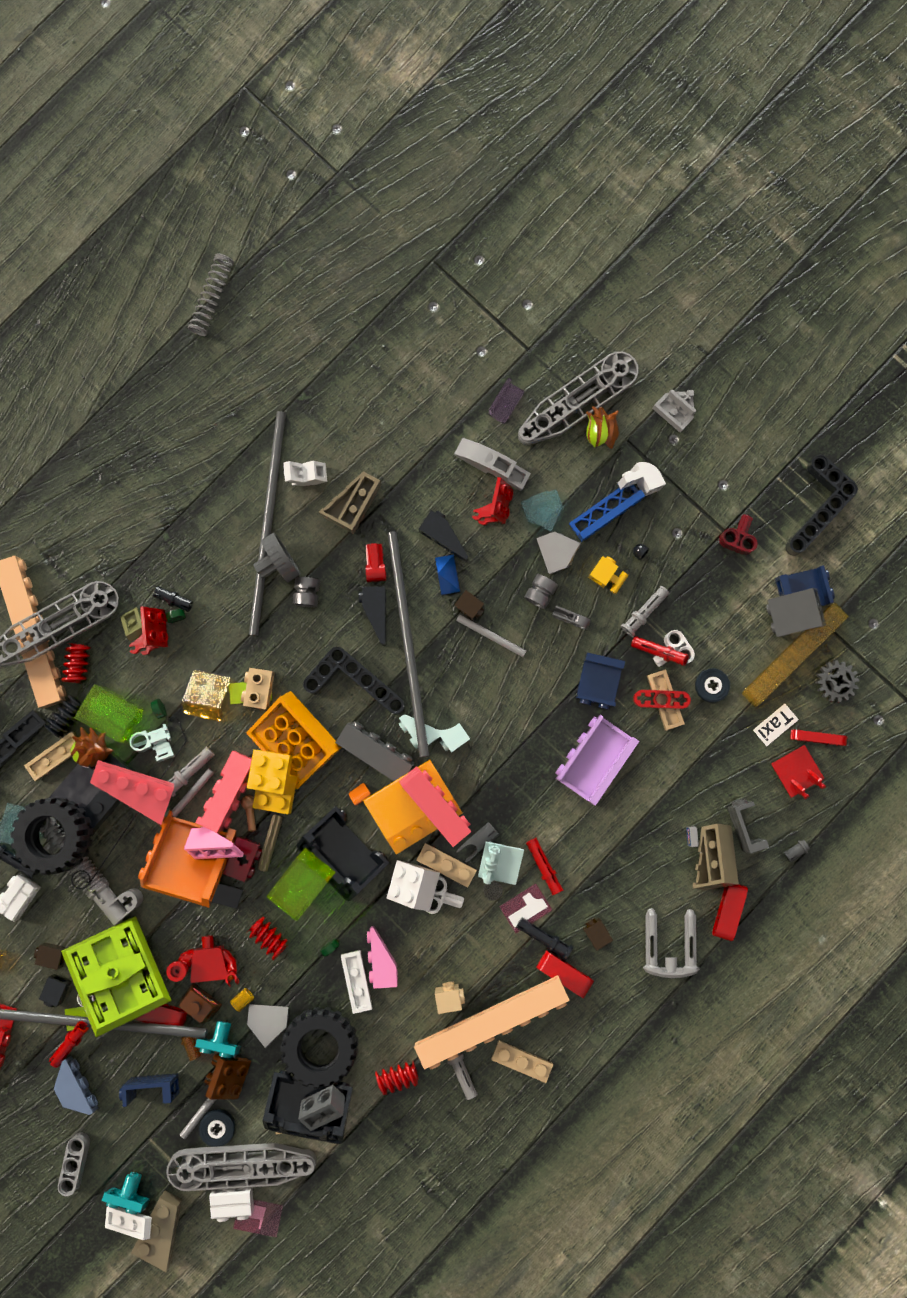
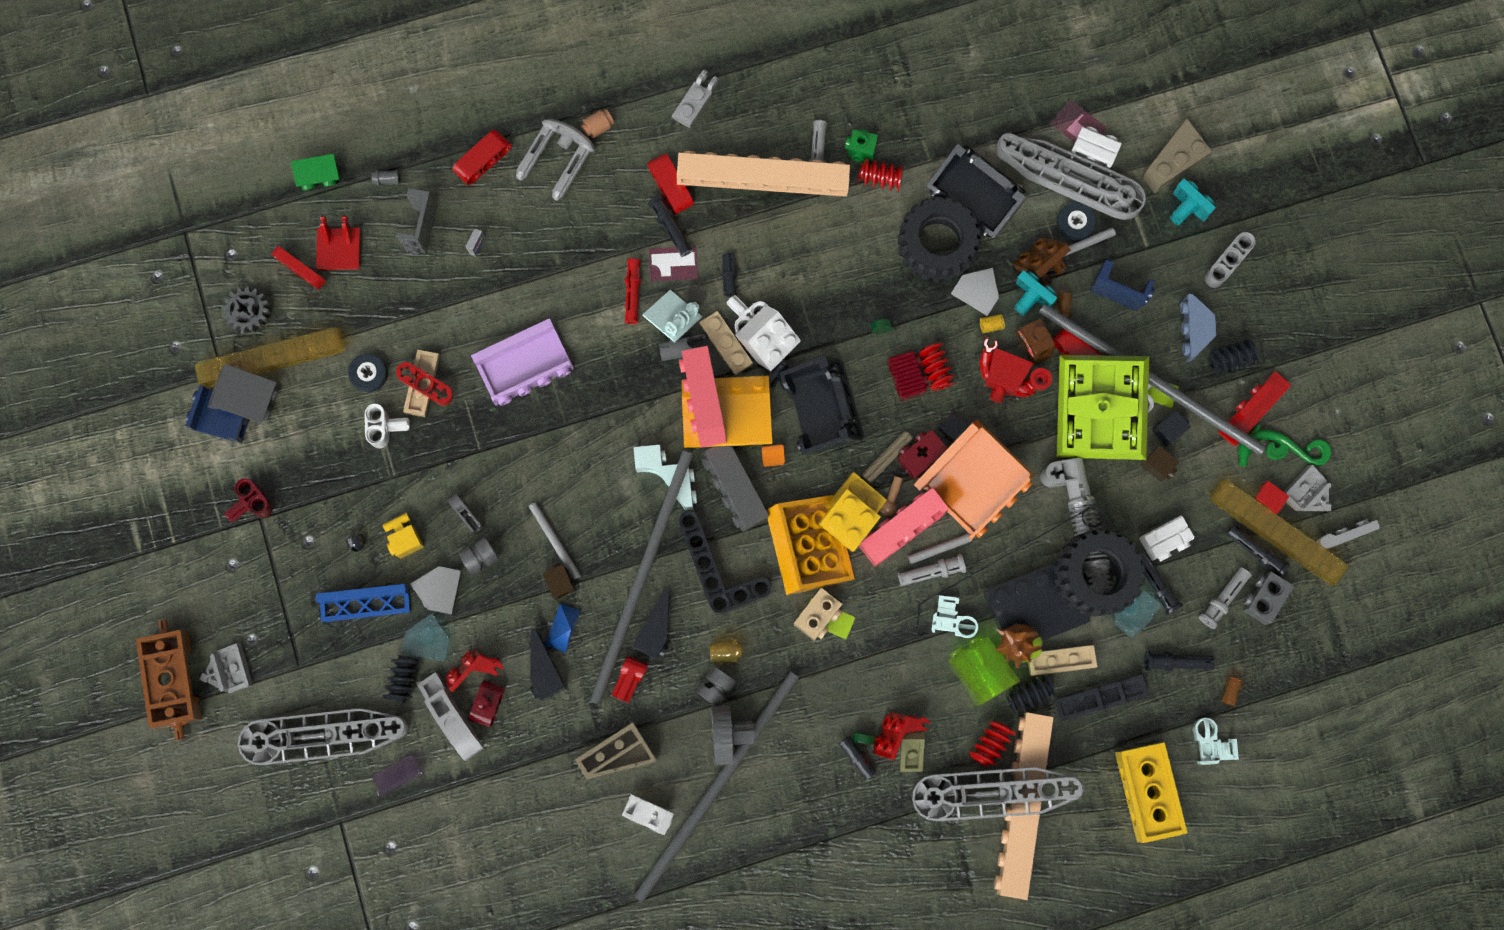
camera: 155 degrees left, 5 degrees down
red pin [49,1021,89,1068] -> none
coral wedge [90,760,174,825] -> none
white plate [105,1207,152,1240] -> none
dark green tile [151,699,167,719] -> none
clear yellow bracket [182,670,231,721] -> none
bright pink slope [184,827,244,859] -> none
clear neon green slope [266,848,336,921] -> none
dark grey brick [298,1085,345,1131] -> none
white plate [341,950,373,1014] -> none
bright pink slope [367,926,398,989] -> none
tan brick [435,981,465,1014] -> none
tan plate [491,1040,554,1083] -> none
dark blue panel [576,652,625,710] -> none
dark brown brick [583,918,613,951] -> none
dark orange hair [586,406,620,449] -> none
white brick [618,462,666,496] -> none
light grey pin [621,586,670,637] -> none
red pin [631,636,689,666] -> none
dark tan wedge [692,823,739,890] -> none
white sticker [753,704,799,746] -> none
black beam [785,455,858,556] -> none
none -> dark orange brick [136,620,202,741]
none -> green brick [291,154,341,190]
none -> black piece [382,655,420,703]
none -> dark red beam [469,680,505,728]
none -> nougat brick [581,109,614,138]
none -> light grey hinge [672,70,719,128]
none -> clear yellow brick [710,640,742,663]
none -> black axle [721,253,738,296]
none -> black pin [767,360,789,388]
none -> green brick [845,129,878,162]
none -> dark red brick [887,350,929,402]
none -> black piece [1209,339,1259,376]

